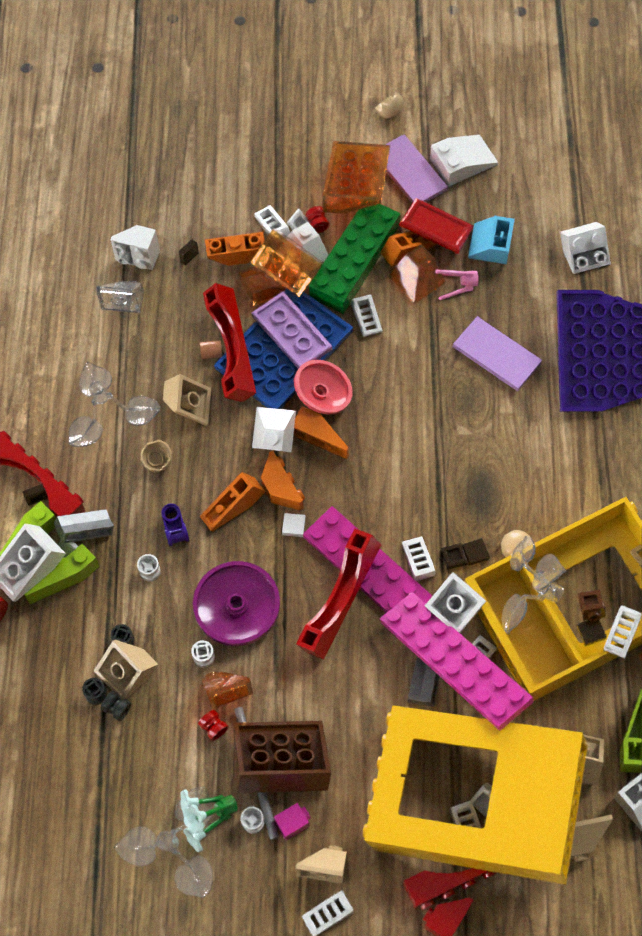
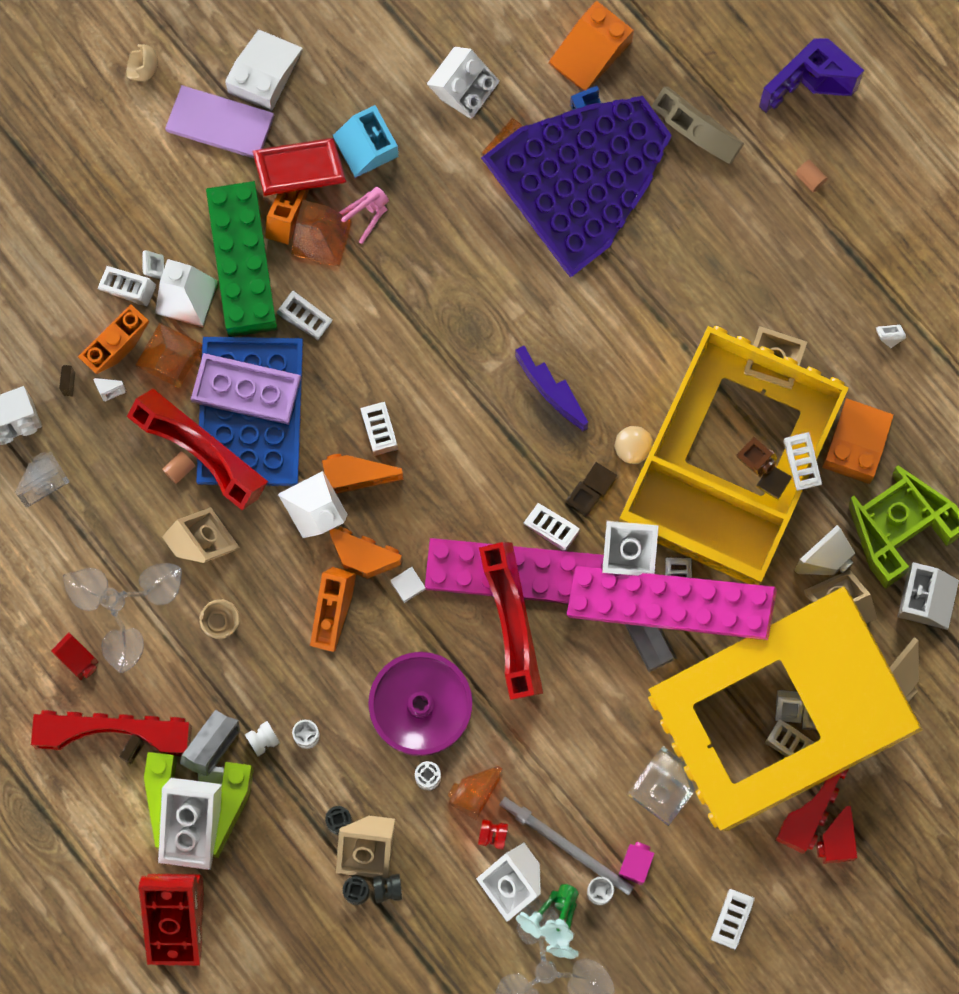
camera: 40 degrees left, 10 degrees up
dark purple piece [161,503,190,547] -> none
reddish brown slope [233,721,331,793] -> none
clear orange slope [250,228,324,297] -> none
coral dish [294,360,352,415] -> none
tan slope [295,846,347,884] -> none
red wheel [305,206,330,233] -> none
clear orange slope [322,141,390,214] -> none
lavender tile [453,316,542,391] -> none
clear plant [502,536,566,635] -> none
none -> red slope [51,632,98,681]
none -> white slope [94,378,126,401]
none -> white wheel [245,721,280,756]
none -> white slope [360,402,398,456]
none -> white slope [477,843,541,921]
none -> dark purple slope [515,345,588,431]
none -> clear slope [627,746,695,826]
none -> white slope [794,525,855,575]

